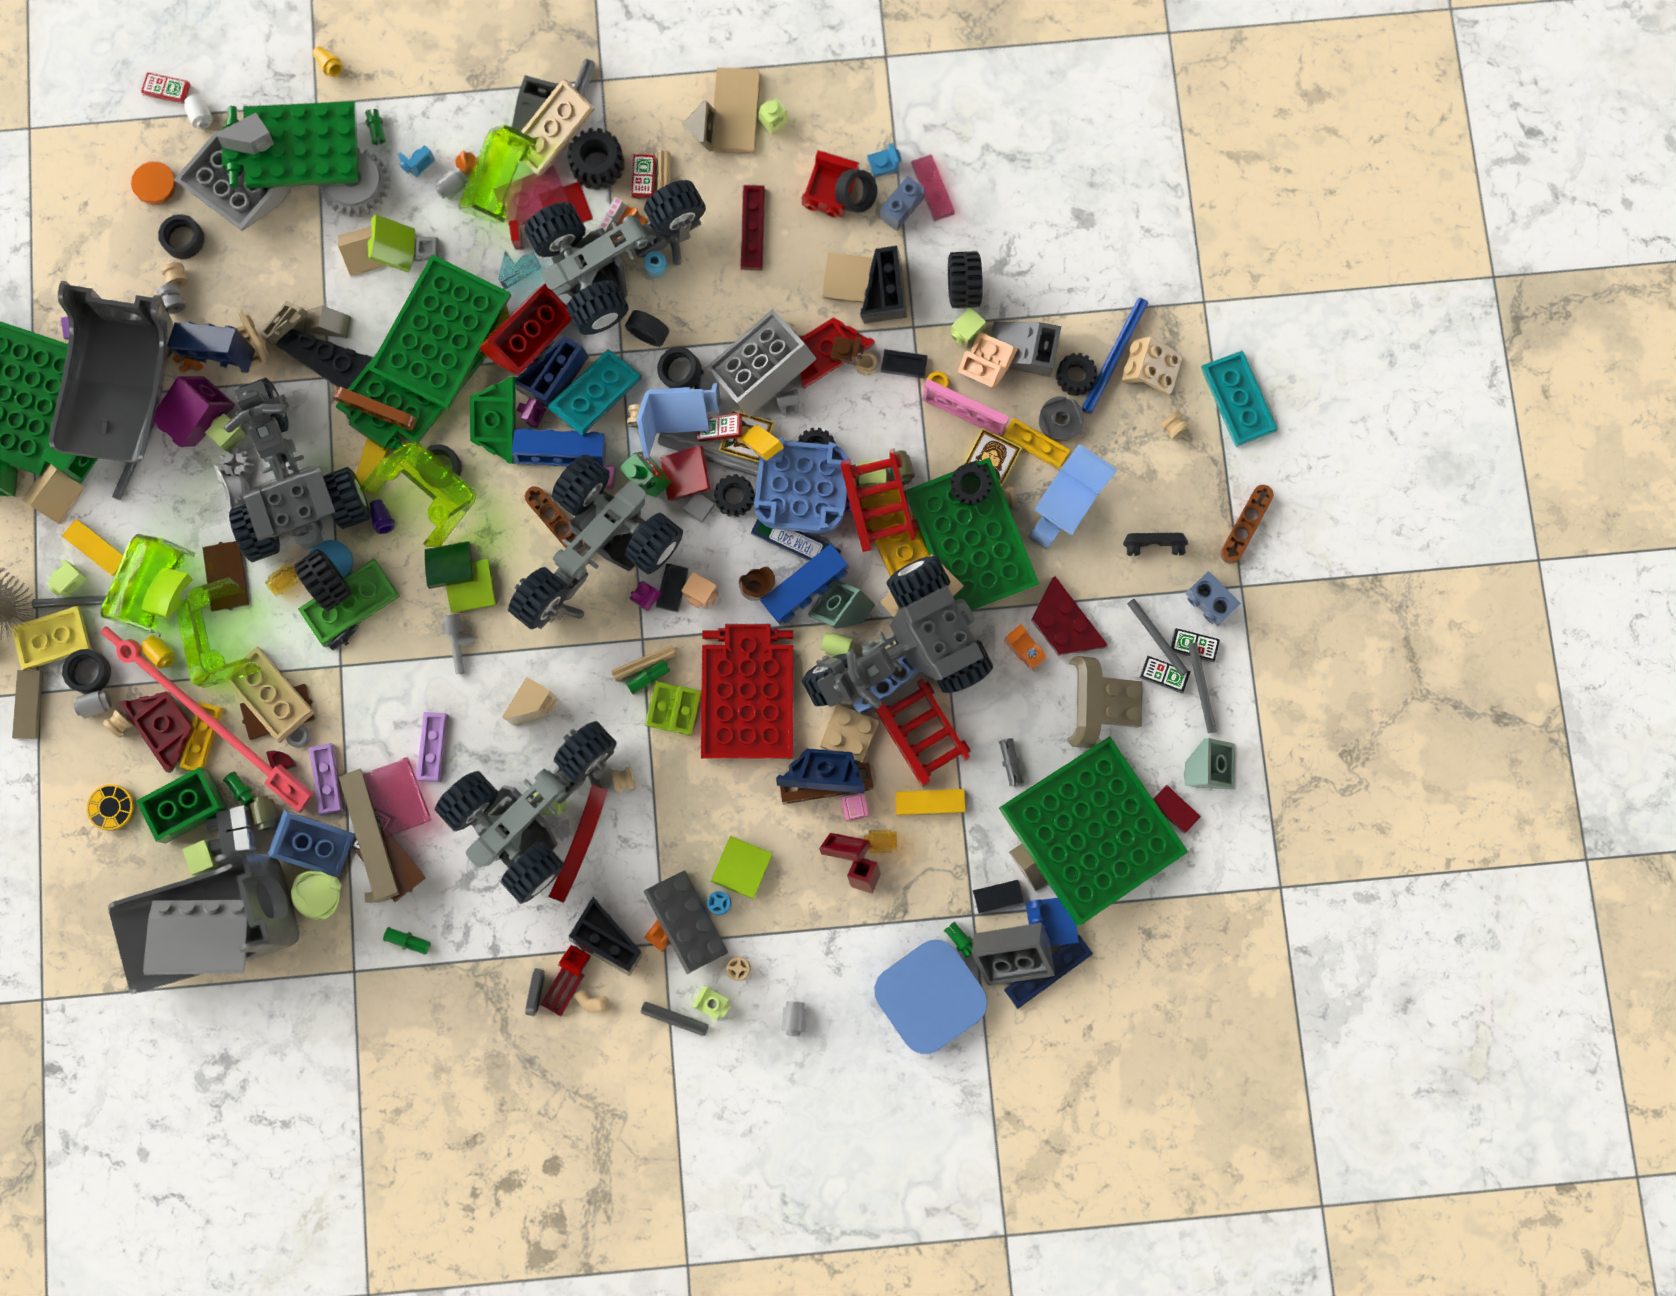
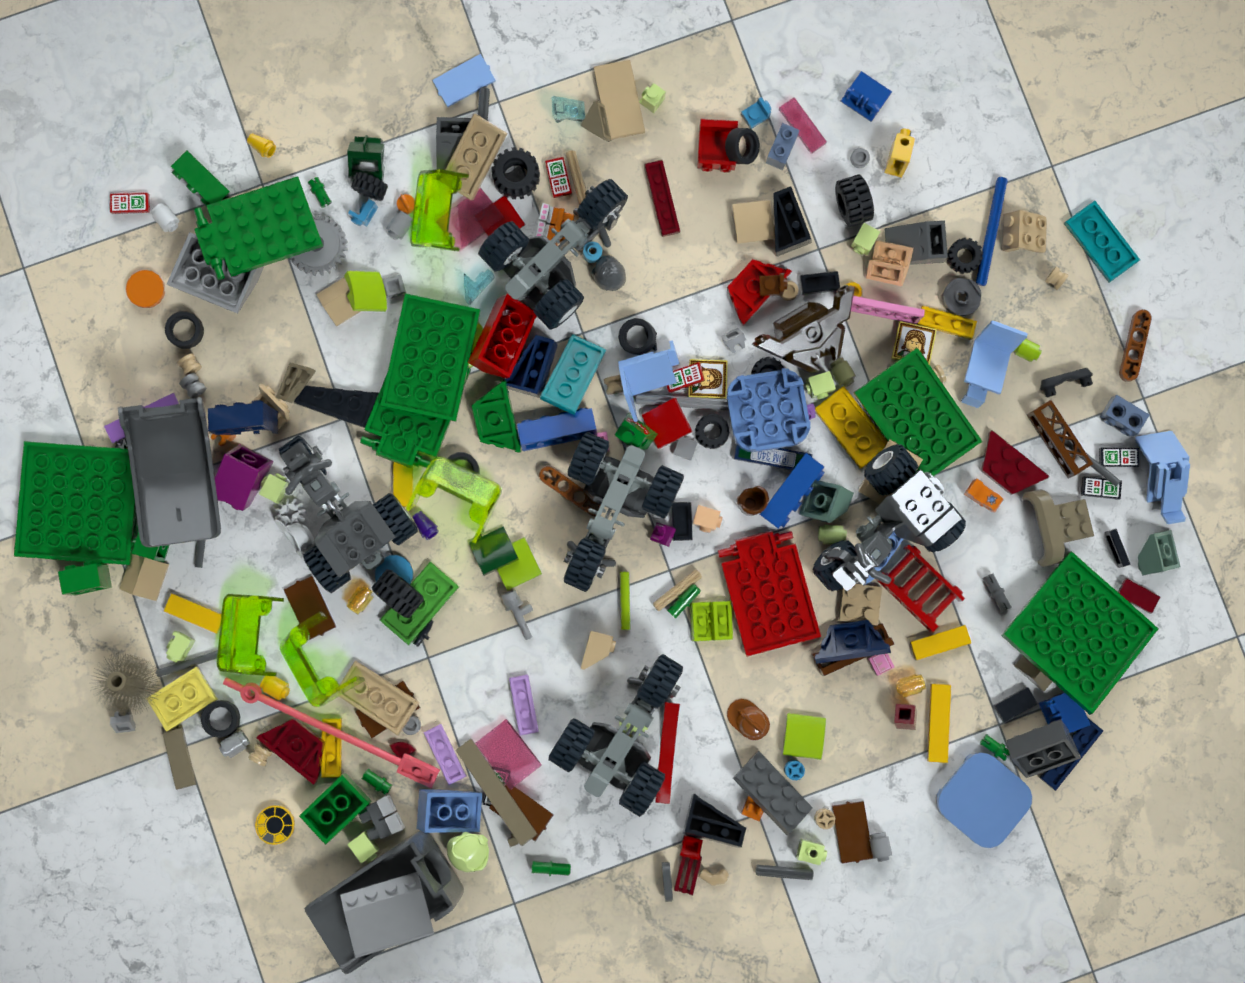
camera: 20 degrees left, 5 degrees up
lime slope [141,567,193,619] -> none
light grey slope [216,113,274,155] -> none
olive brick [250,795,278,831] -> none
dark tan slope [303,305,351,338] -> none
dark orange beam [333,387,417,431] -> none
red tile [509,220,523,250] -> none
magenta tile [516,398,546,429] -> none
tan wheel [612,767,635,793] -> none
black tyre [625,310,670,347] -> none
light grey slope [706,309,816,417] -> none
yellow tile [739,424,784,461] -> none
dark red tile [819,833,871,862] -> none
red fence [840,448,919,552] -> none
black tyre [950,463,992,505] -> none
dark grey bar [1188,642,1217,734] -> none
none -> green wedge [171,150,230,206]
none -> dark green piece [347,135,385,181]
none -> black tyre [351,172,388,201]
none -> light blue piece [432,54,496,107]
none -> clear light blue slope [551,96,585,123]
none -> dark grey hair [592,255,626,291]
none -> lime piece [620,572,631,630]
none -> dark orange piece [727,699,770,740]
none -> helmet [752,285,855,373]
none -> reddish brown piece [832,801,873,864]
none -> blue hinge [840,71,892,122]
none -> light grey tile [850,148,870,168]
none -> yellow torso [884,128,915,178]
none -> yellow tile [927,684,951,763]
none -> lime brick [1013,339,1042,362]
none -> reddish brown fence [1027,400,1093,479]
none -> black tile [1104,529,1131,568]
none -> light blue piece [1135,431,1190,524]

